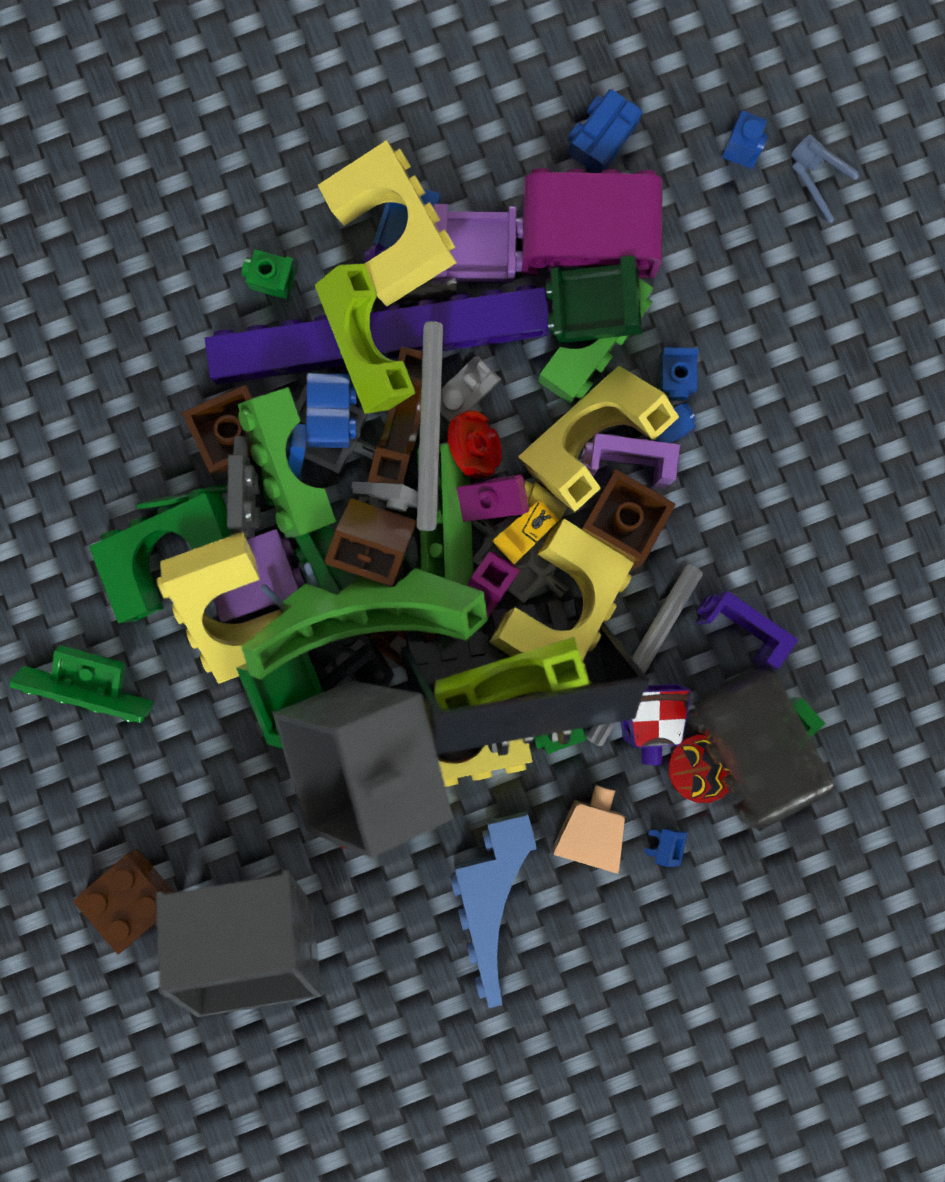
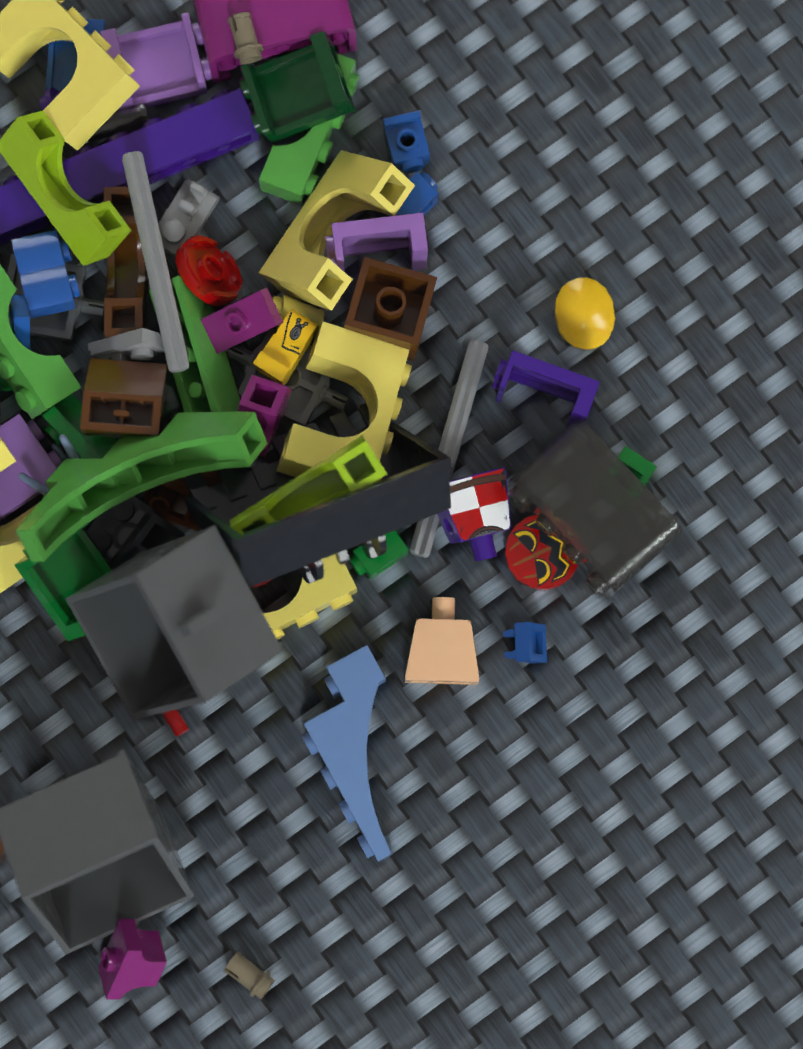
camera: 20 degrees left, 5 degrees down
none -> magenta brick [98,919,167,1000]
none -> dark tan pin [223,951,275,999]
none -> dark tan pin [227,12,264,65]
none -> yellow hat [555,277,615,350]

